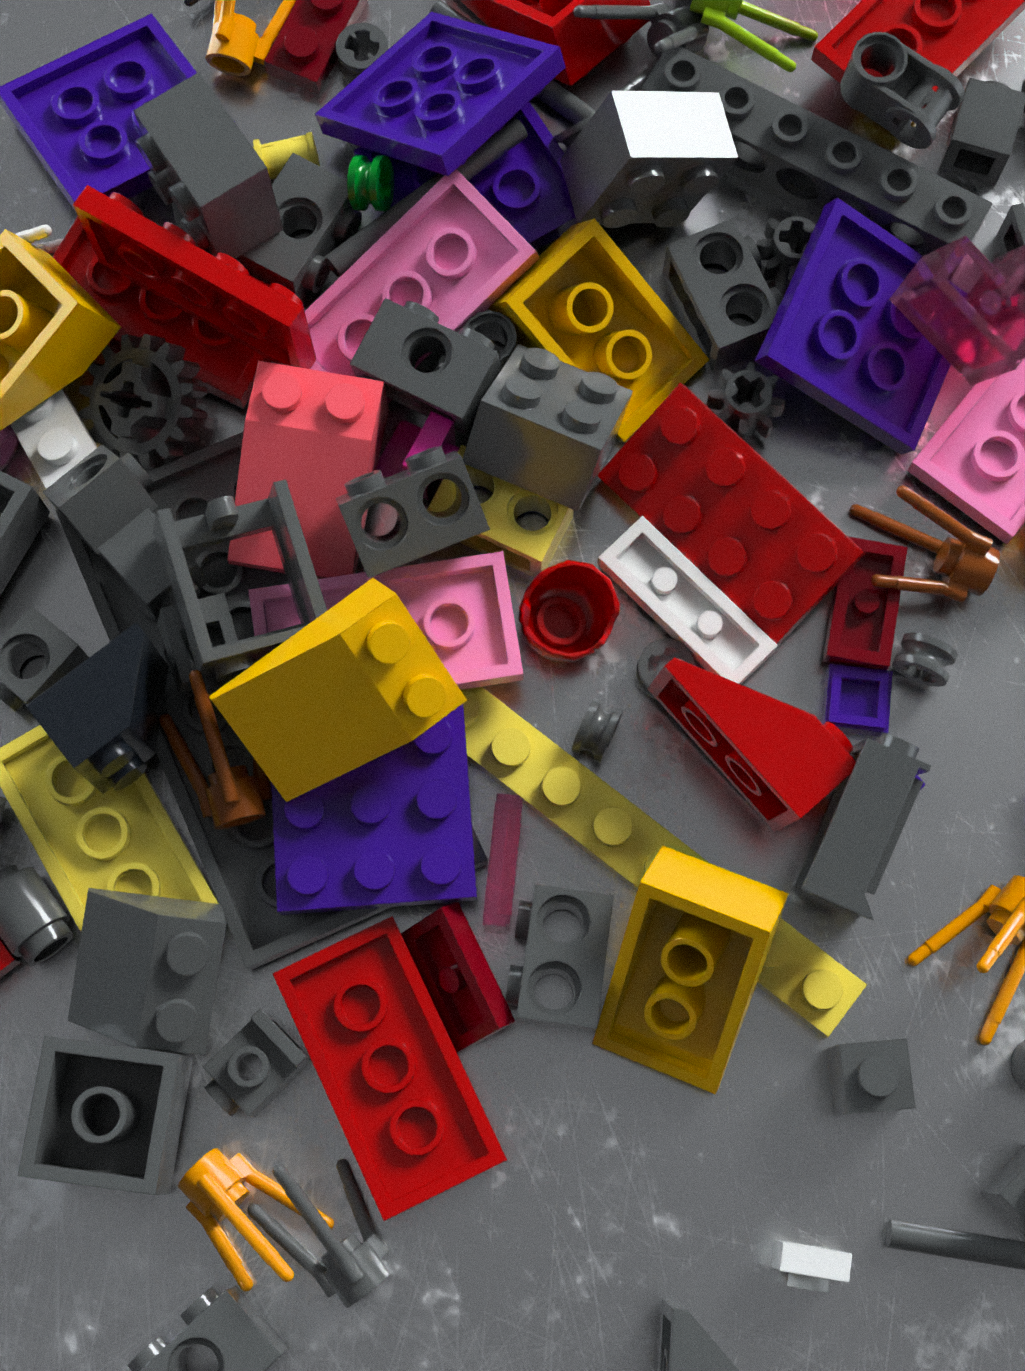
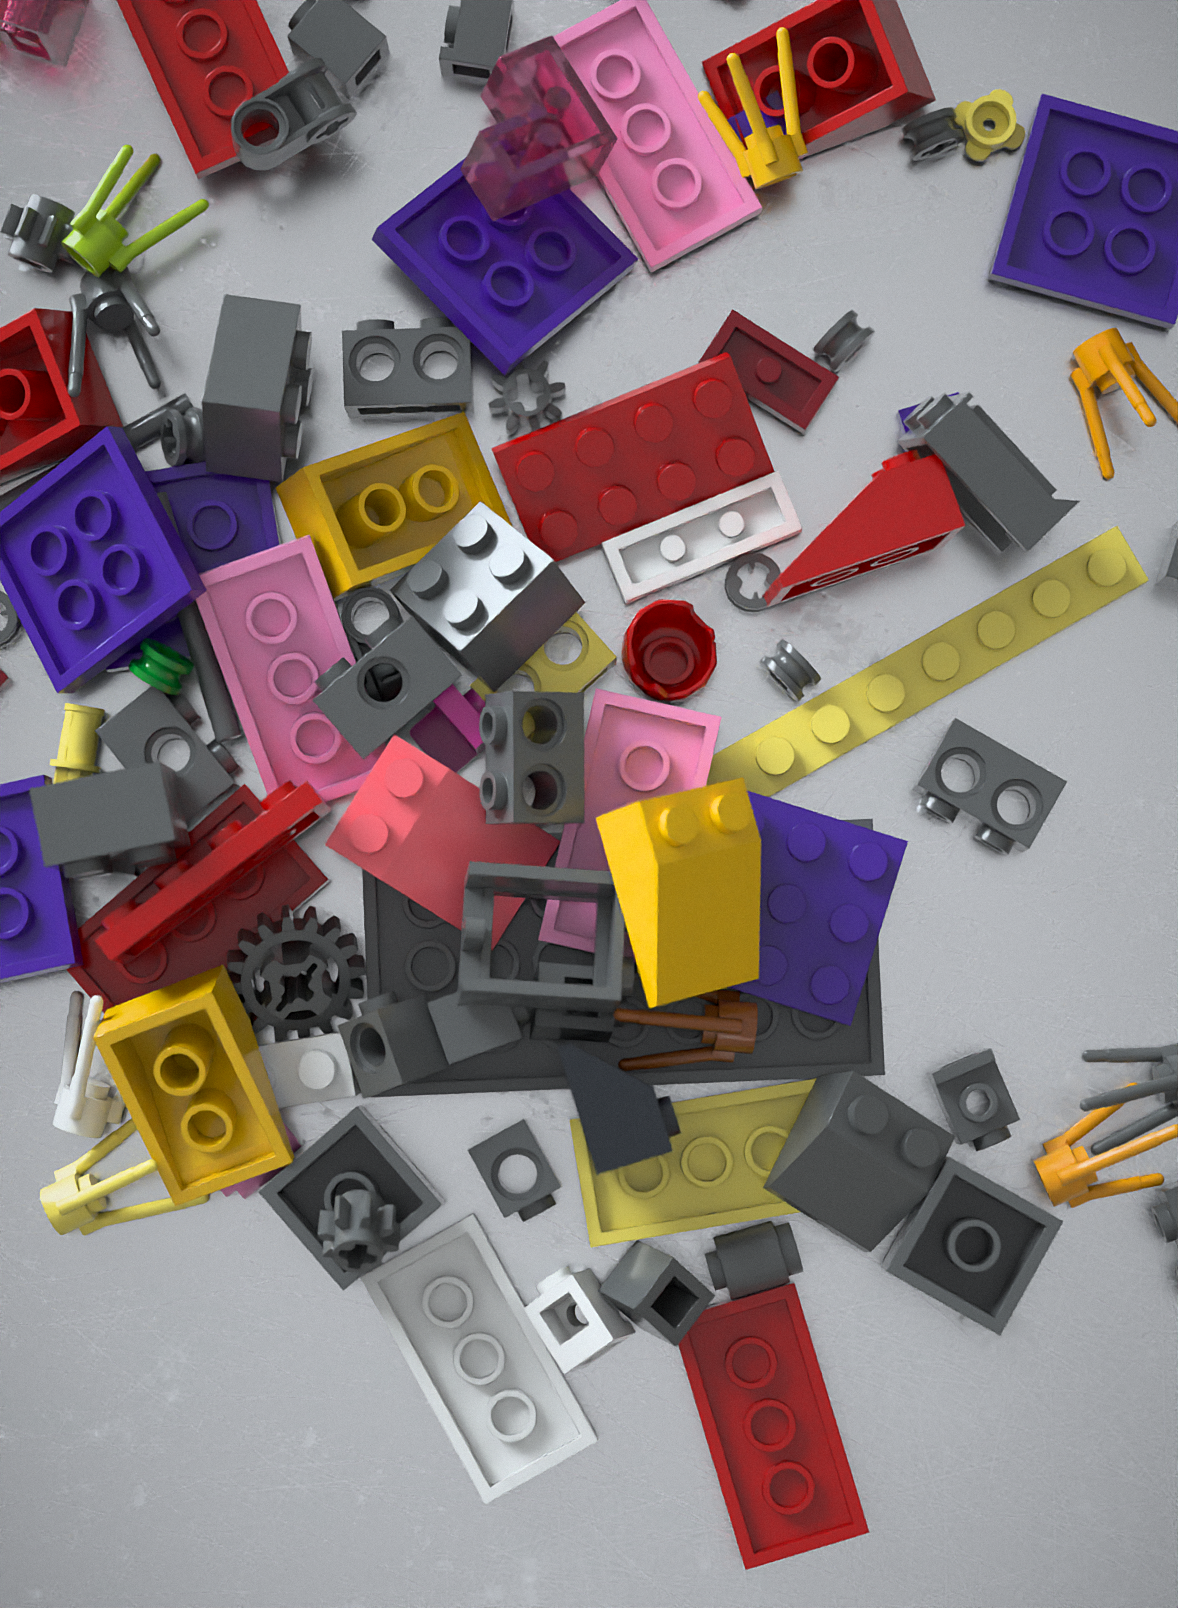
camera: 65 degrees left, 10 degrees up
red plate [272,916,507,1221] -> none
dark red plate [401,902,516,1053] -> none
clear pink tile [483,793,523,934] -> none
yellow slope [592,845,789,1094] -> none
dark grey brick [641,46,993,277] -> none
dark grey gear [756,210,817,289] -> none
dark purple tile [822,664,893,737] -> none
dark orange plant [849,485,1000,603] -> none

